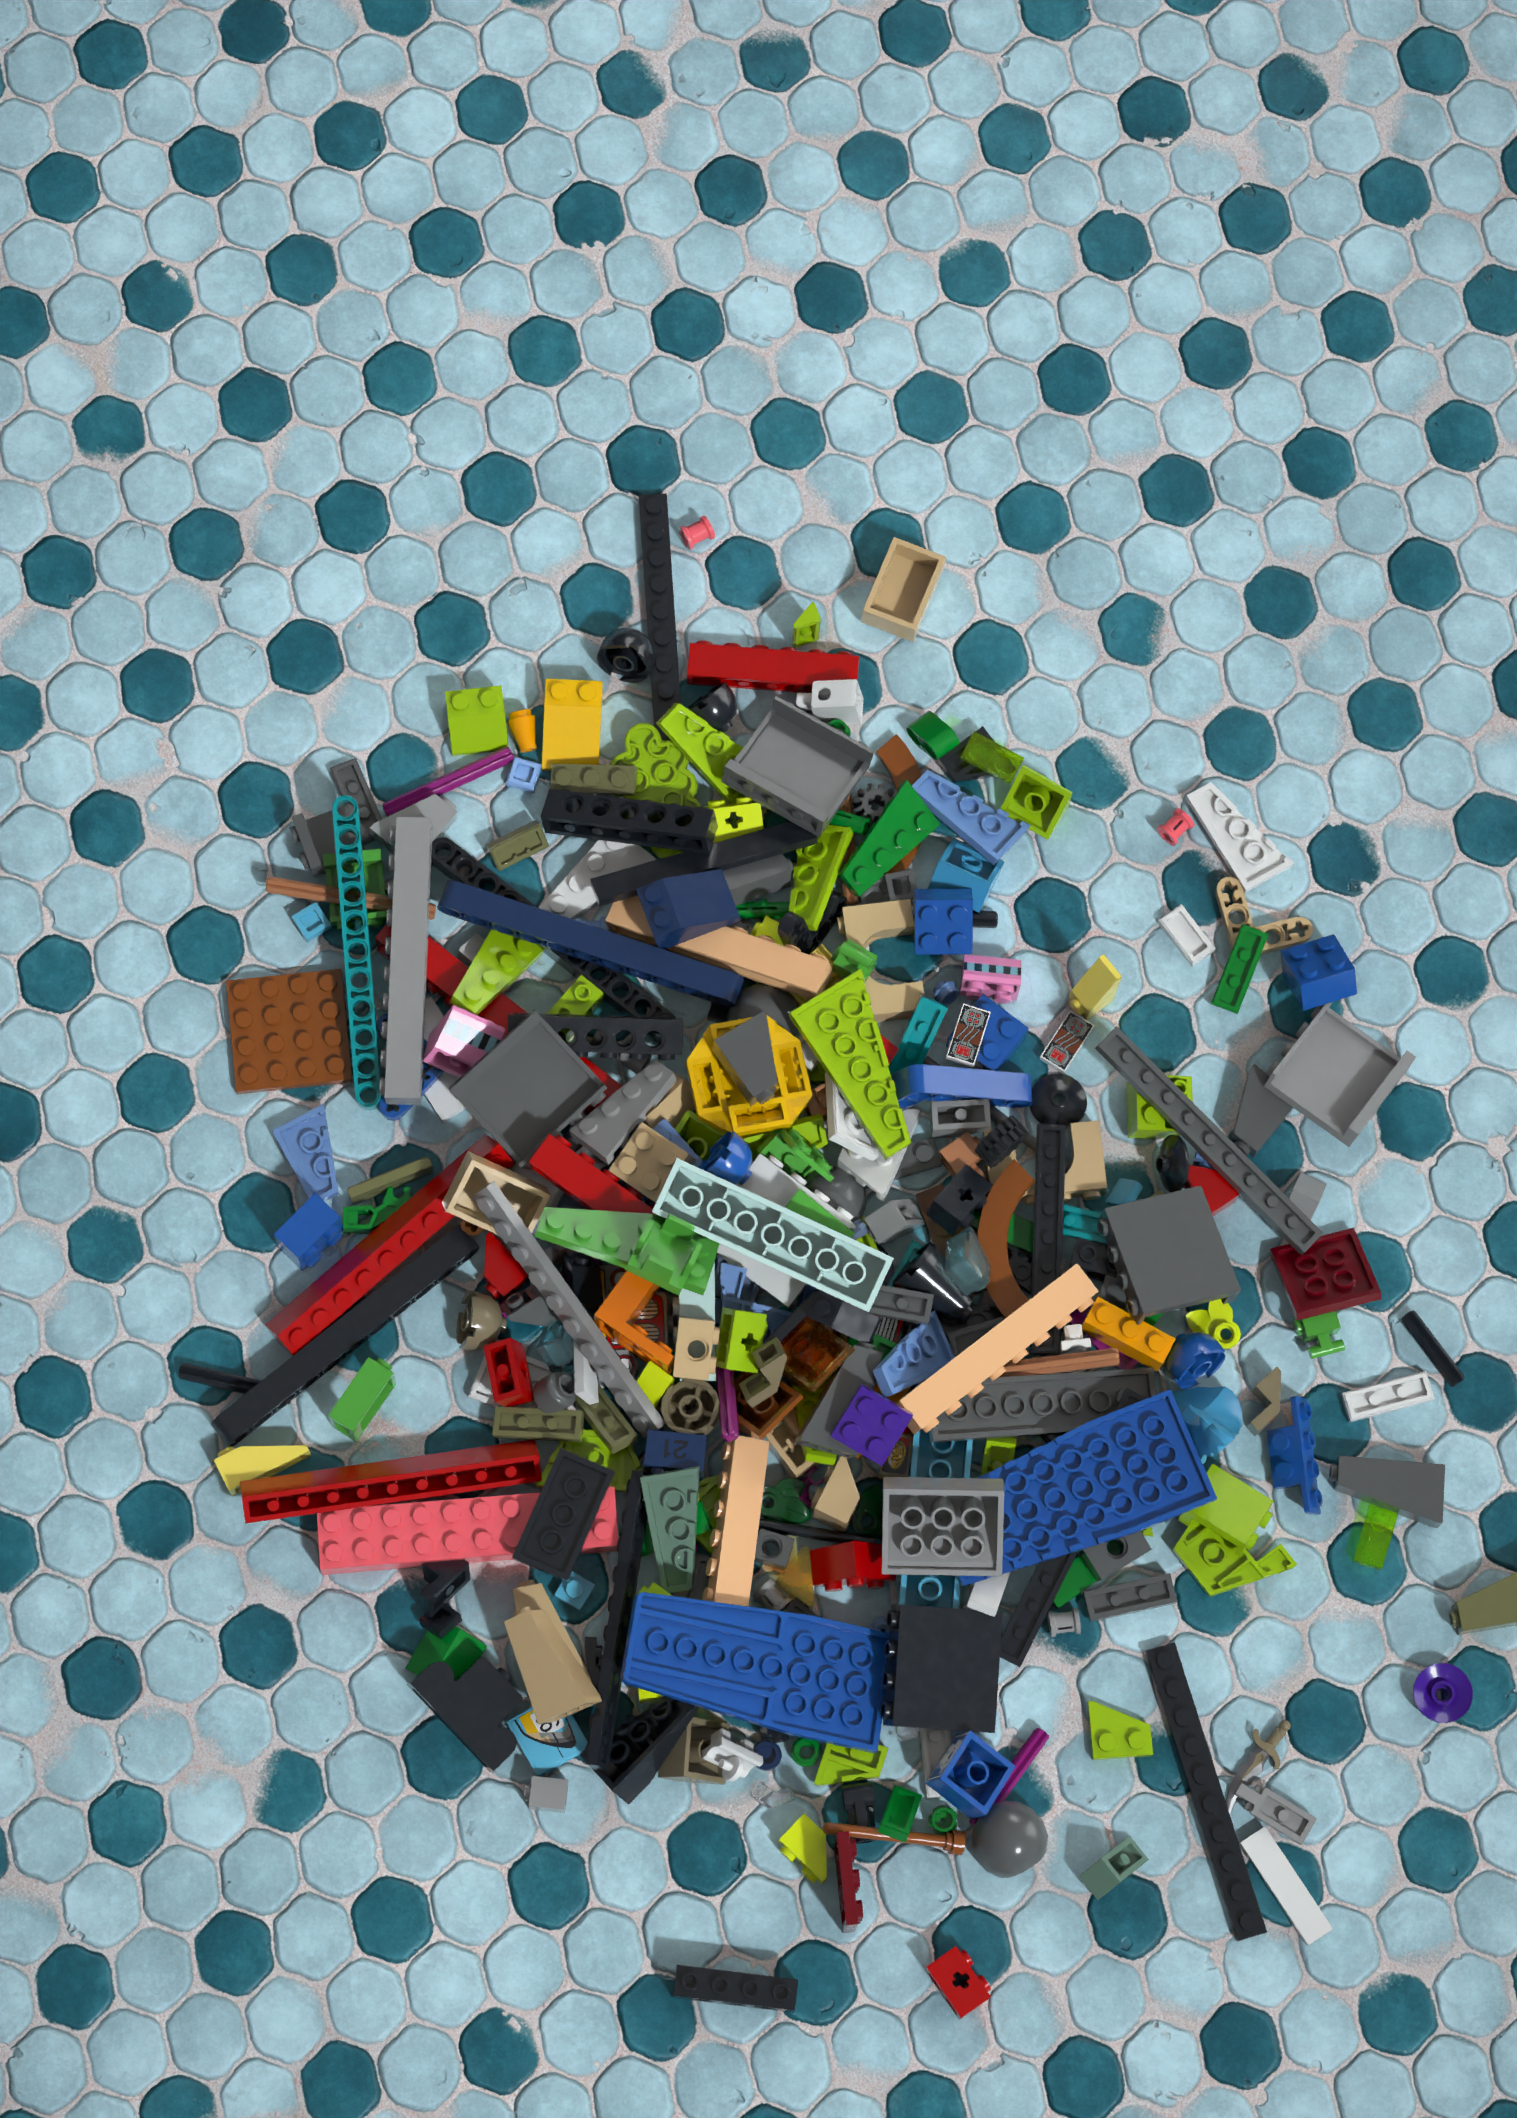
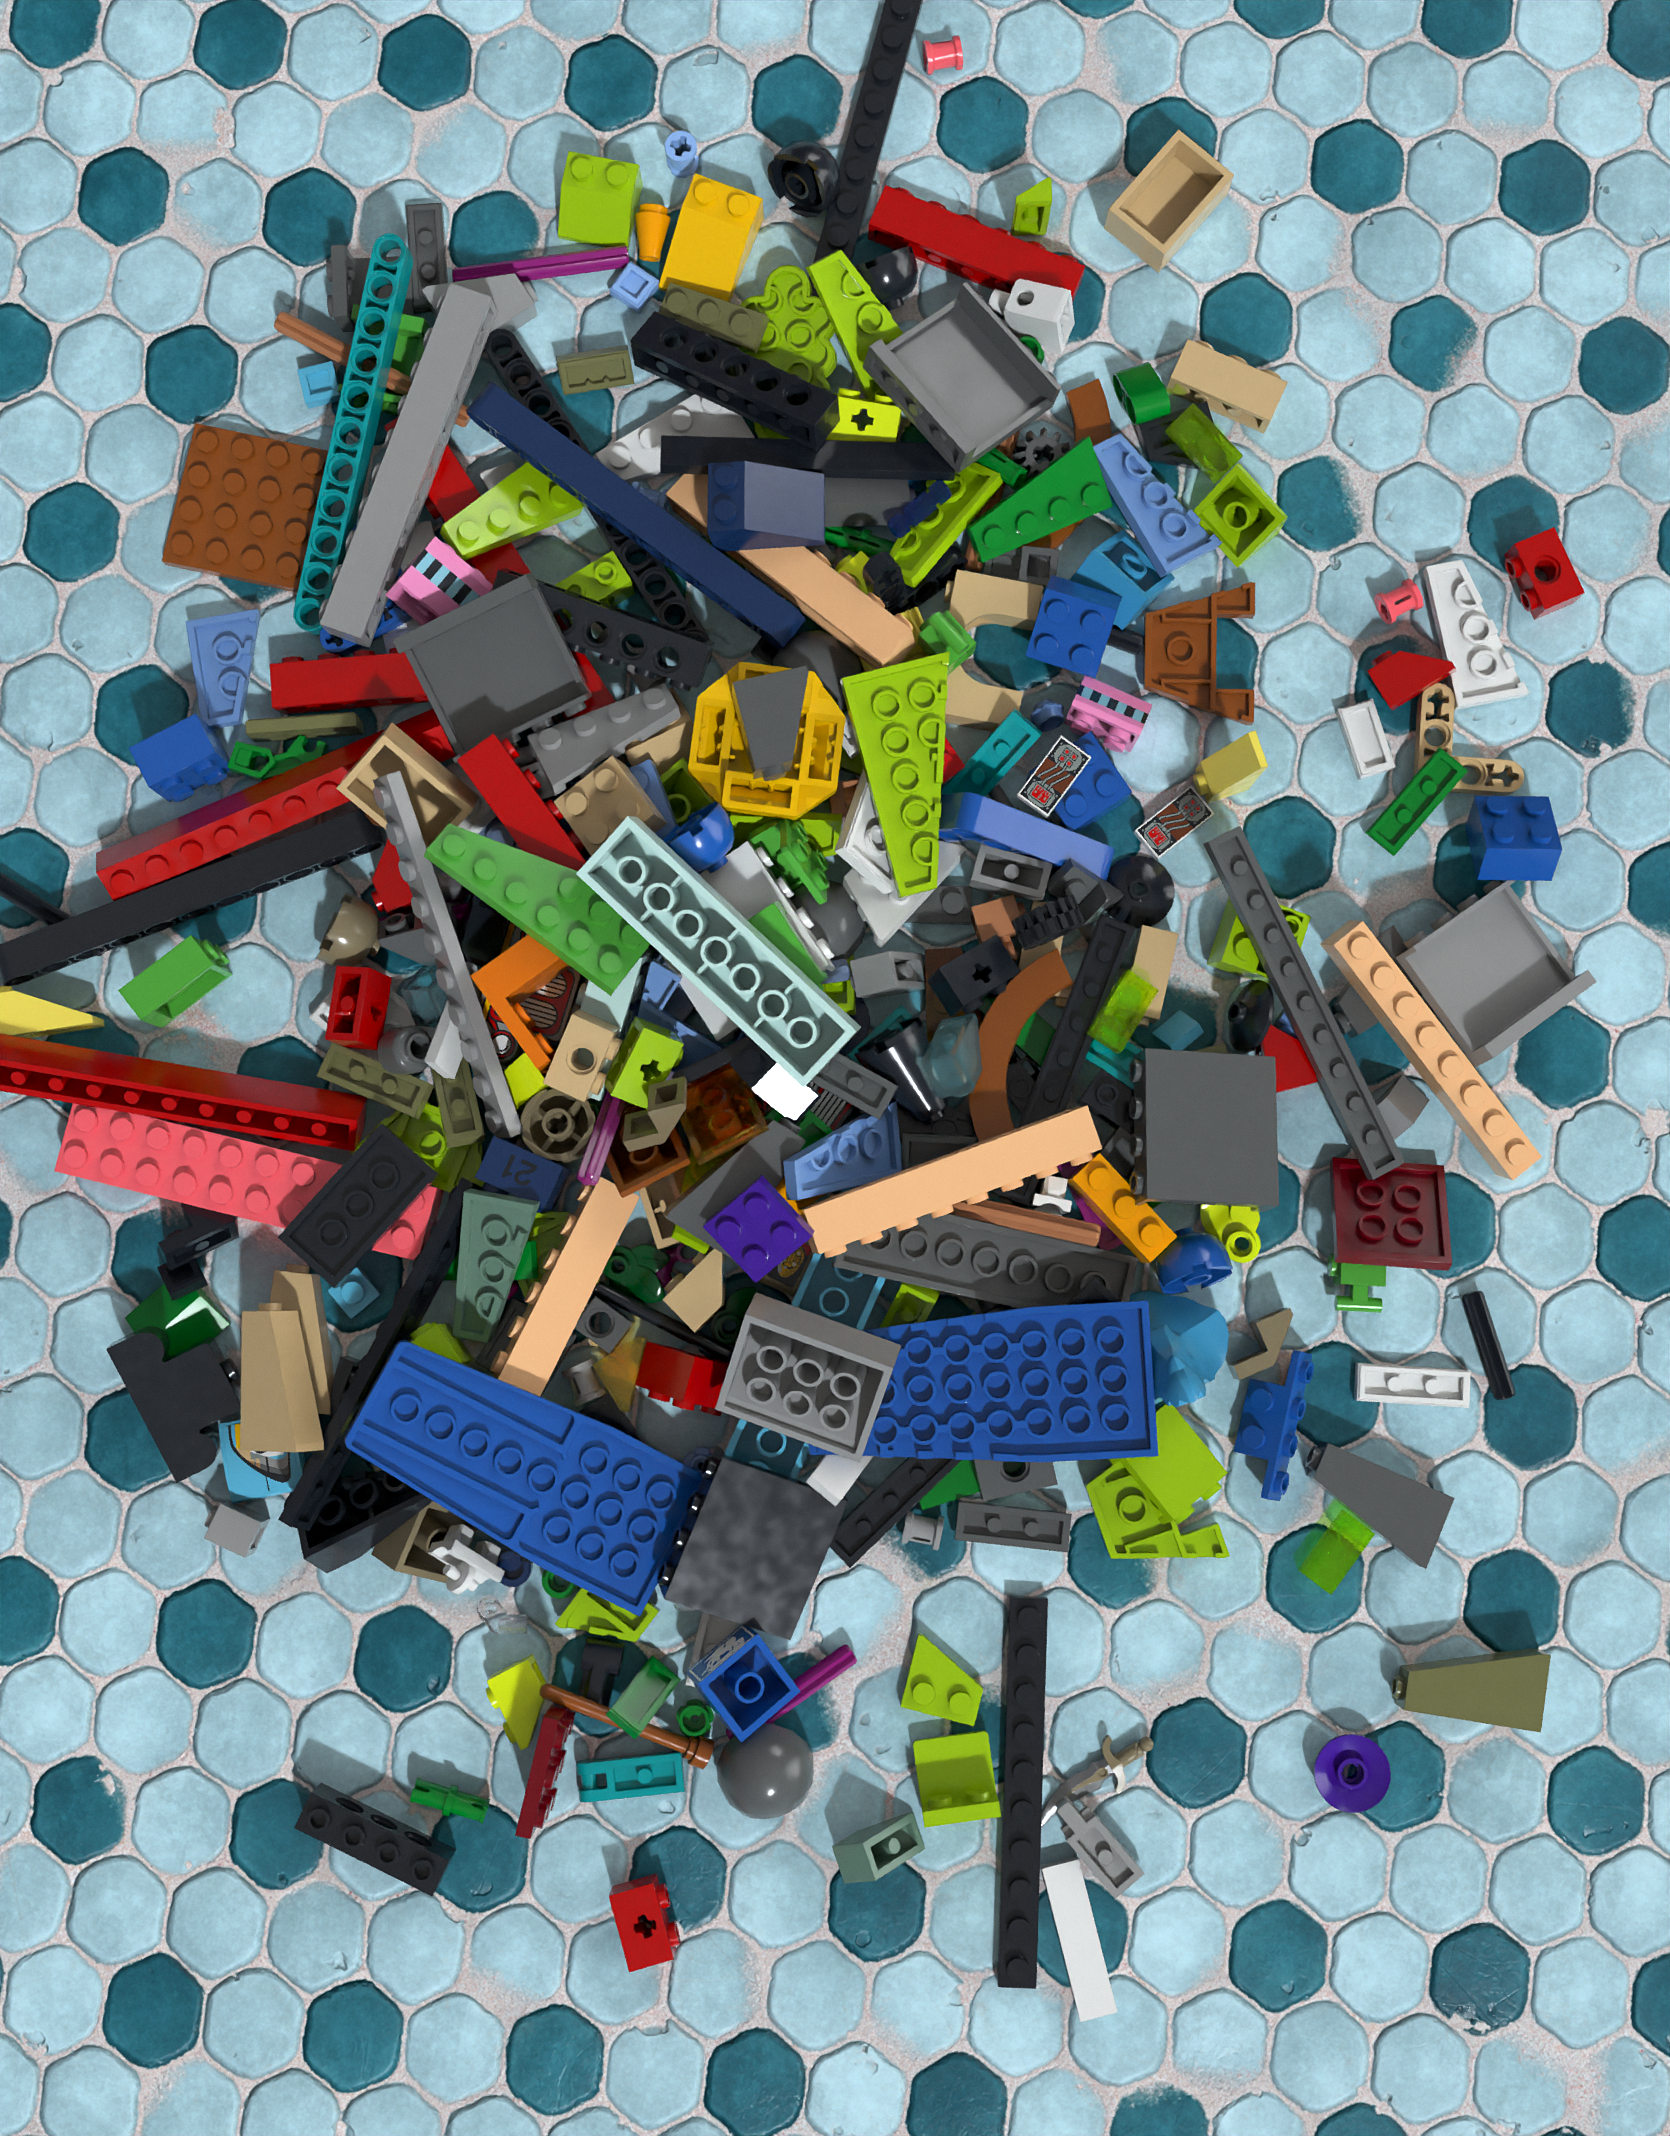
camera: 25 degrees right, 10 degrees up
bright green panel [625,1214,704,1296] -> none
none -> red brick [270,647,430,715]
none -> green pin [409,1777,490,1824]
none -> teal plate [576,1751,686,1803]
none -> light blue bush [665,131,699,178]
none -> clear blue axle [887,480,952,538]
none -> lime bracket [913,1730,1001,1828]
none -> dark grey slope [1046,858,1124,926]
none -> clear neon green plate [1086,969,1159,1054]
none -> dark orange wing [1143,582,1255,725]
none -> tan brick [1166,339,1288,434]
none -> light nougat brick [1320,920,1542,1180]
none -> red slope [1367,650,1457,711]
none -> red brick [1504,527,1585,620]

